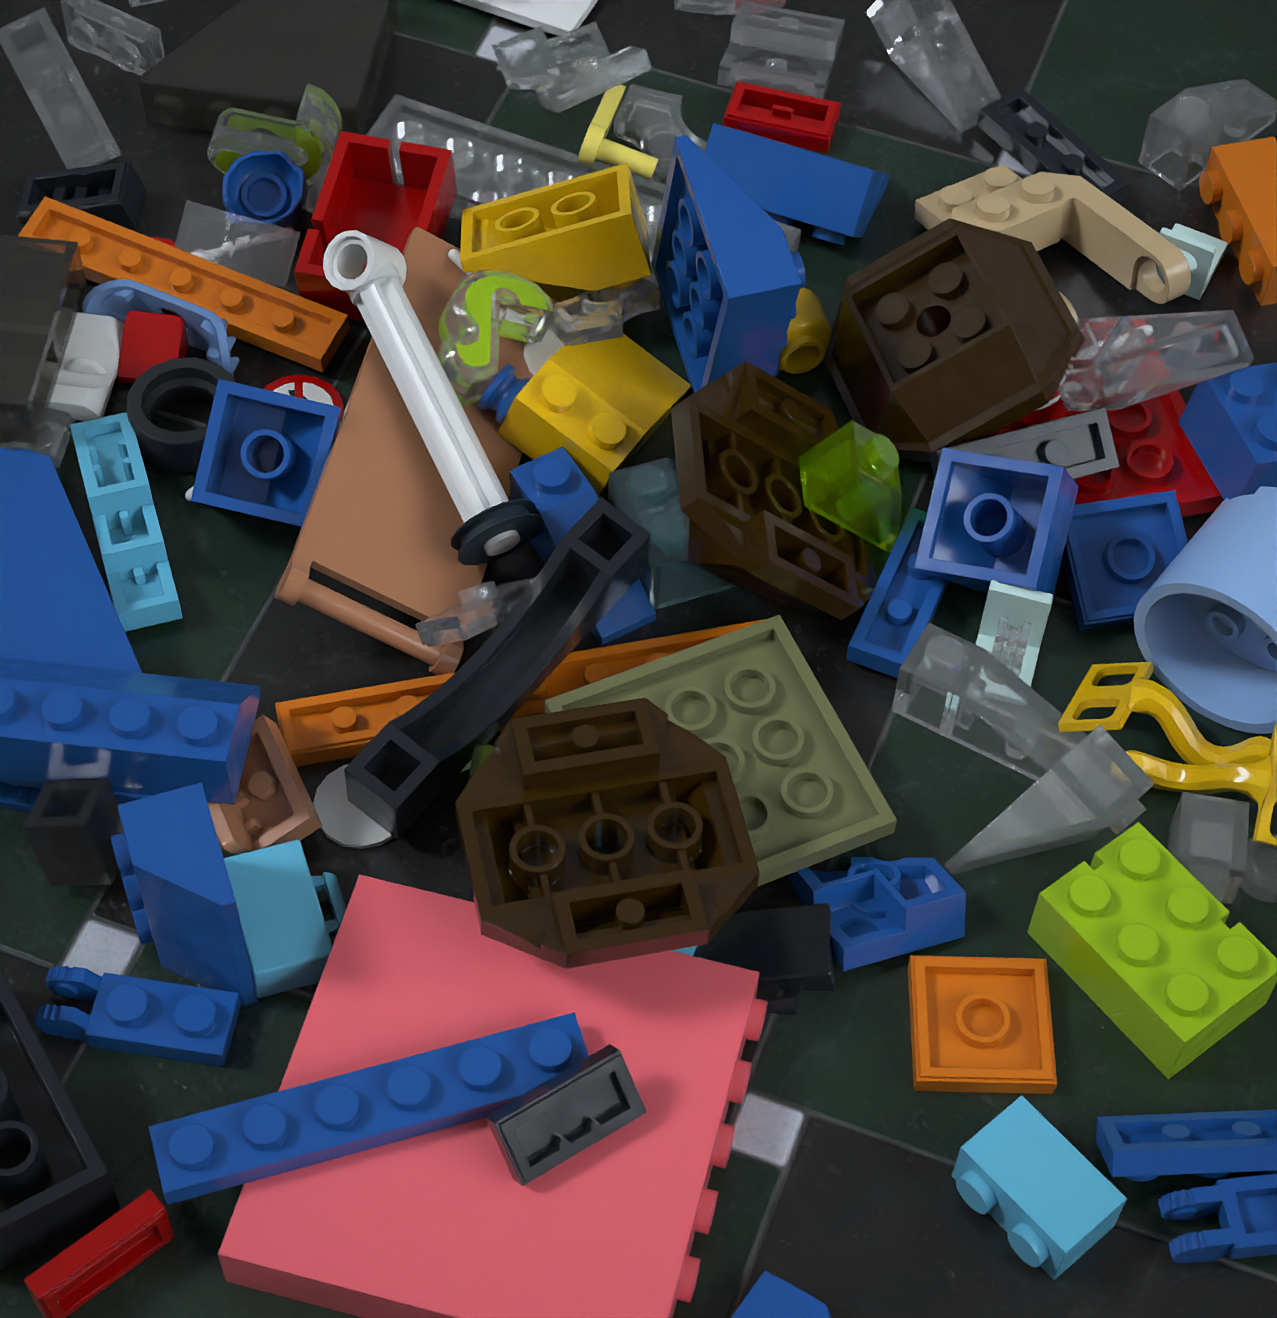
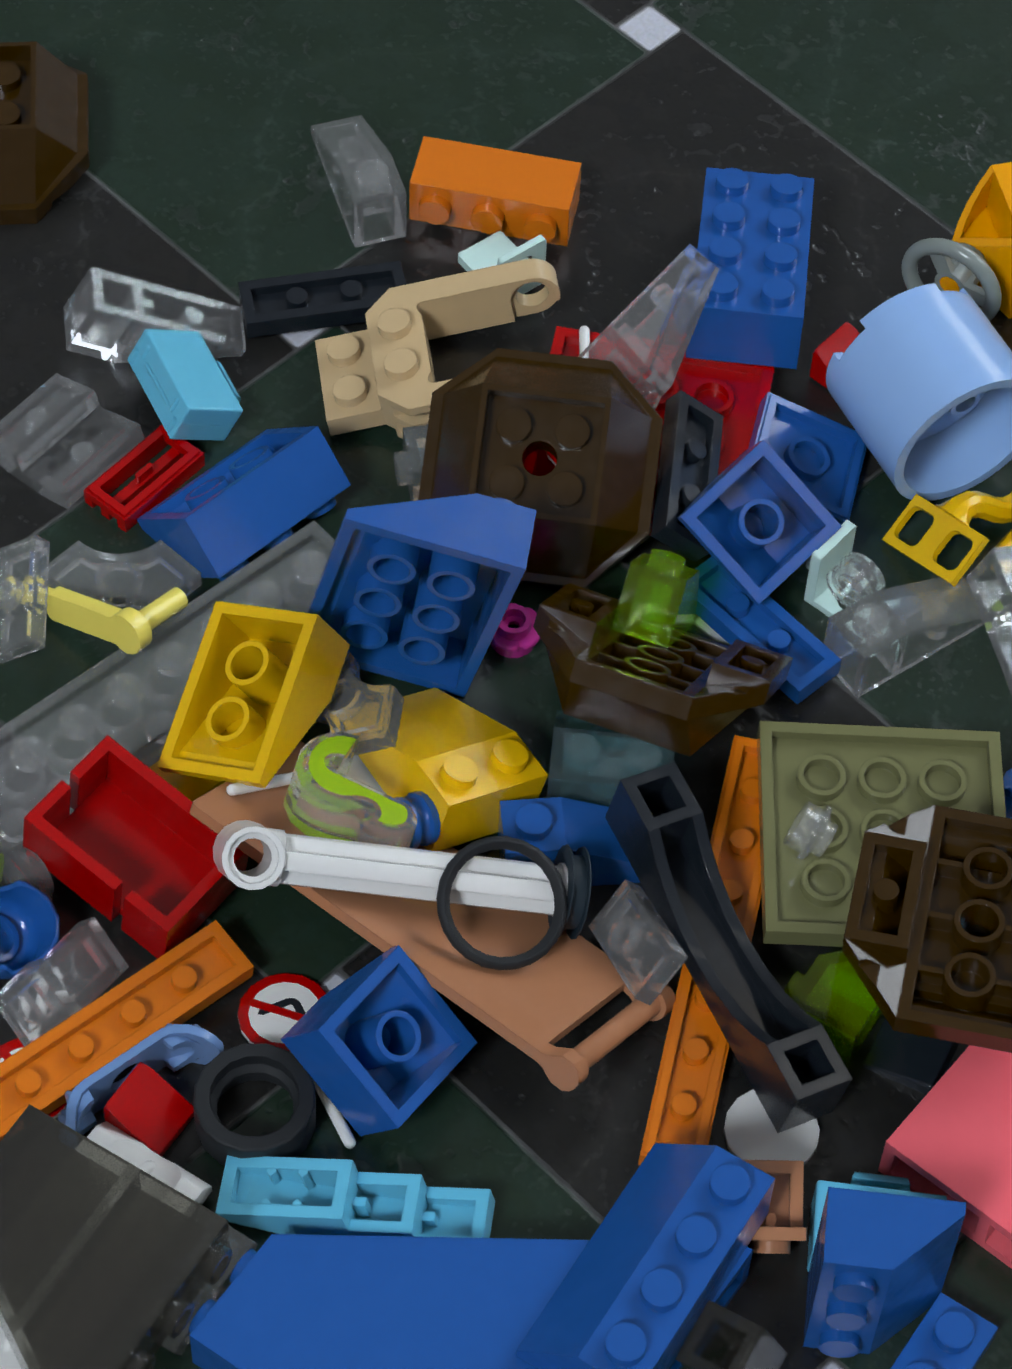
camera: 65 degrees left, 0 degrees up
none -> medium azure piece [127,329,243,441]
none -> black tyre [436,836,568,970]
none -> clear plate [783,801,838,860]

